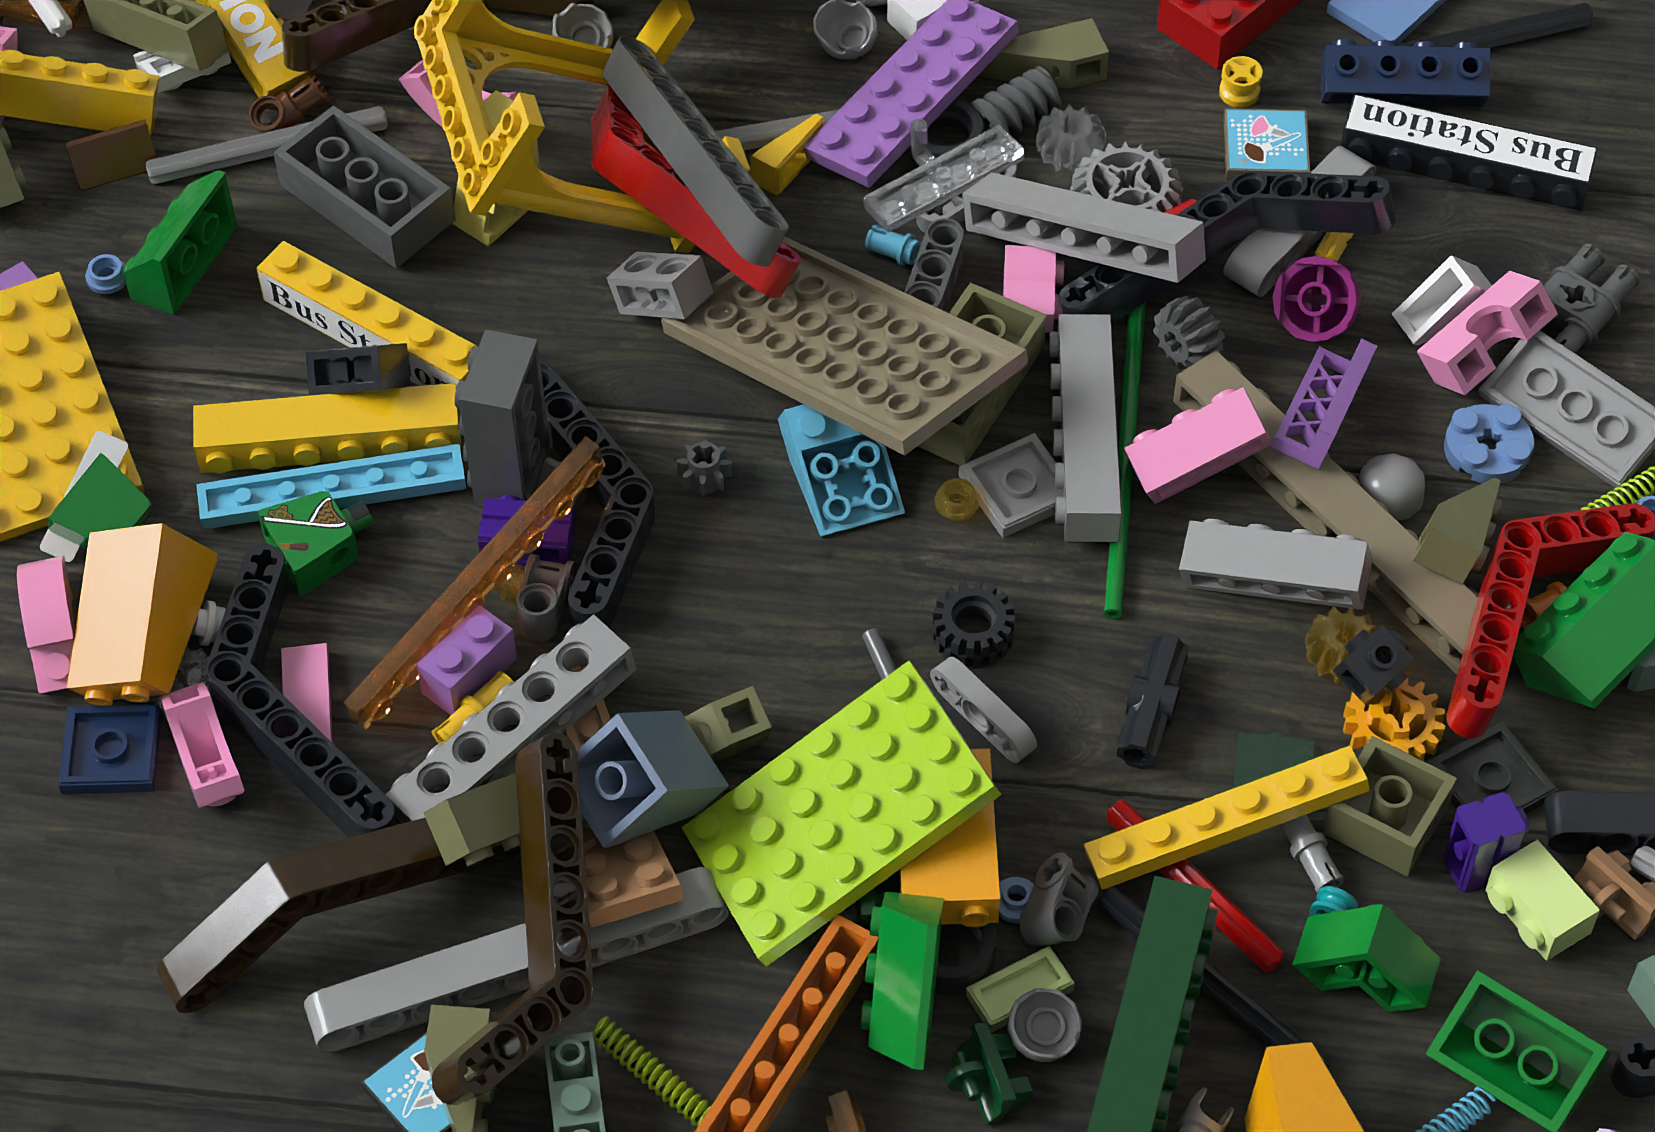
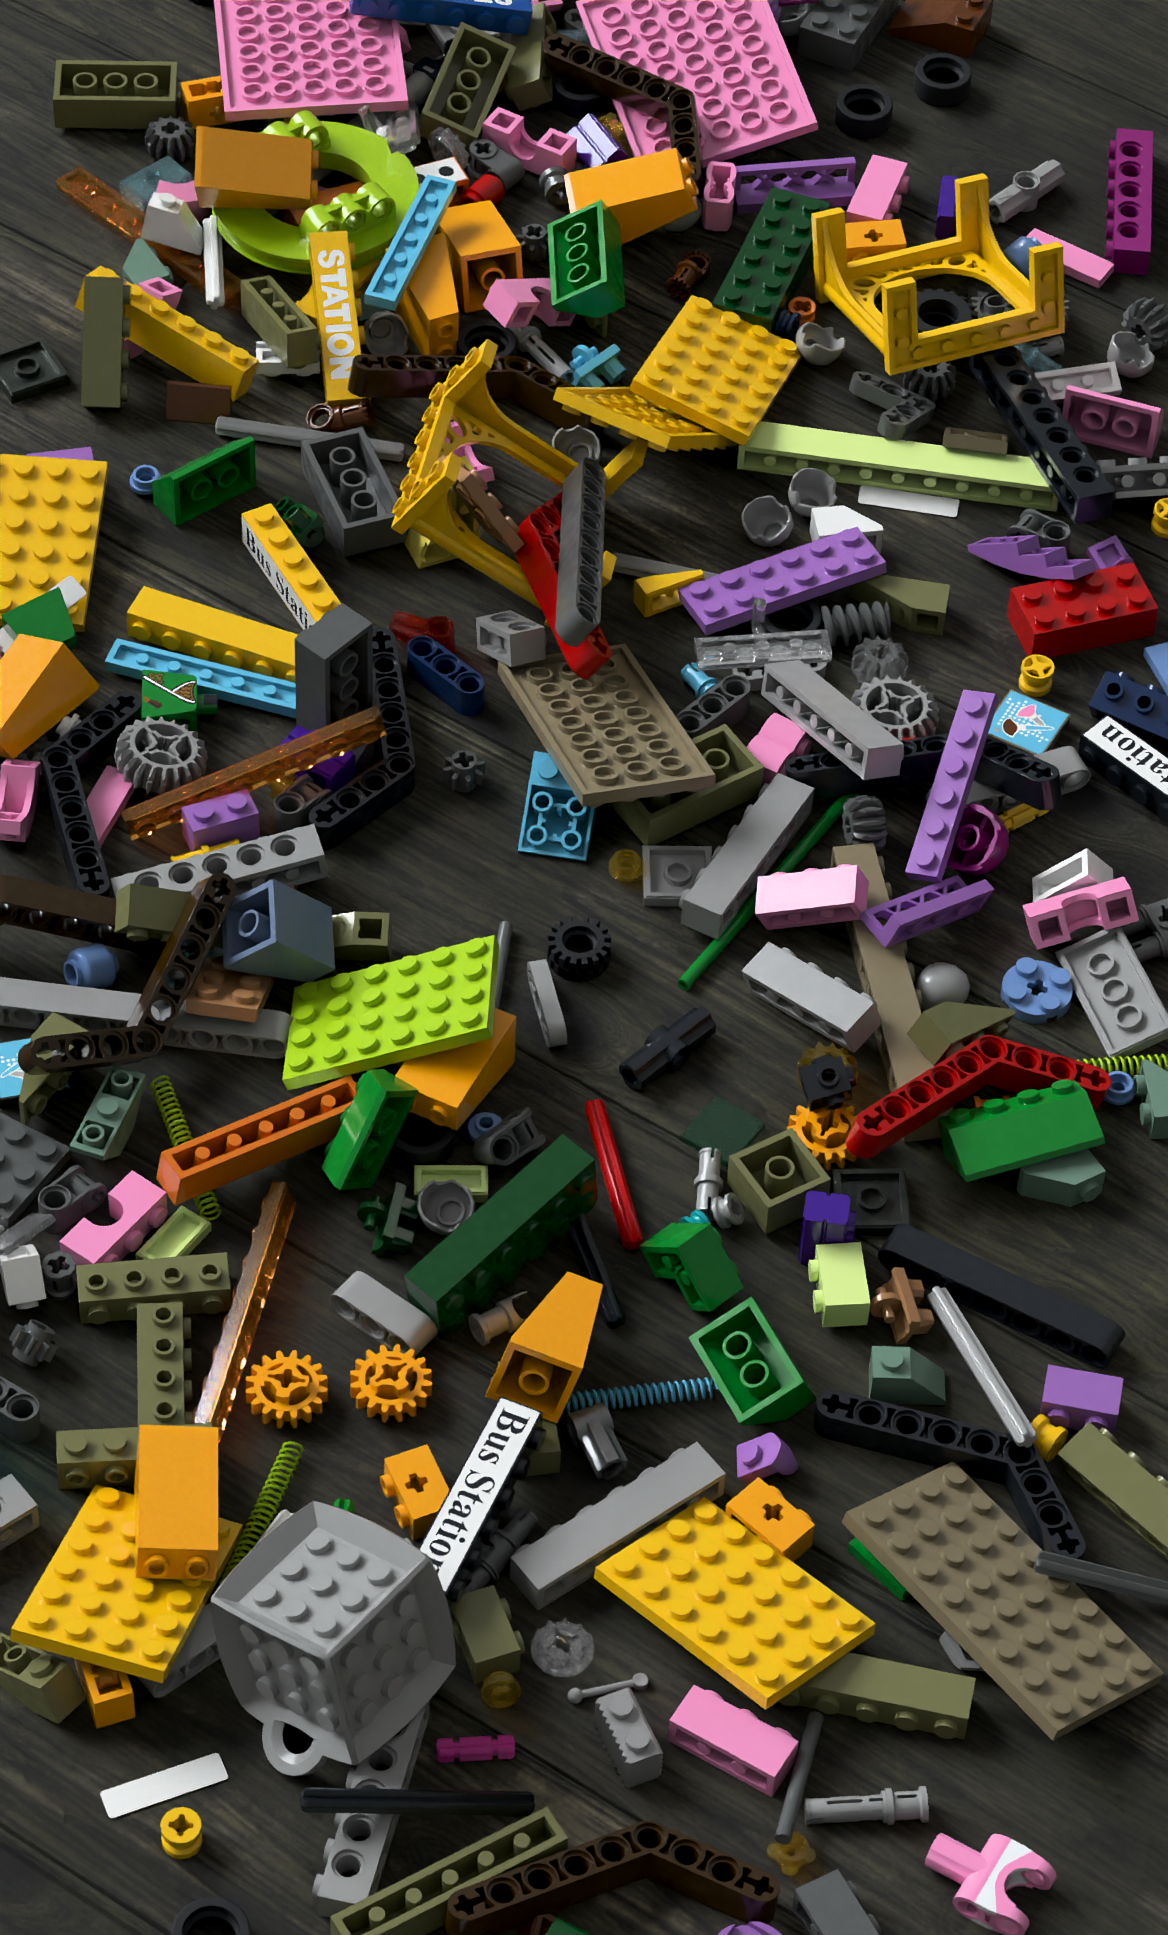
camera: 25 degrees right, 5 degrees down
black brick [305,343,411,395] -> none
yellow plate [1084,746,1370,890] -> none
none -> medium blue head [63,943,119,989]
none -> light grey gear [114,716,208,797]
none -> dark green hips [274,496,325,548]
none -> clear red piece [389,610,456,654]
none -> dark blue beam [407,635,485,716]
none -> medium nougat plate [433,455,524,553]
none -> light grey bush [712,1192,744,1229]
none -> medium lavender plate [905,689,999,883]

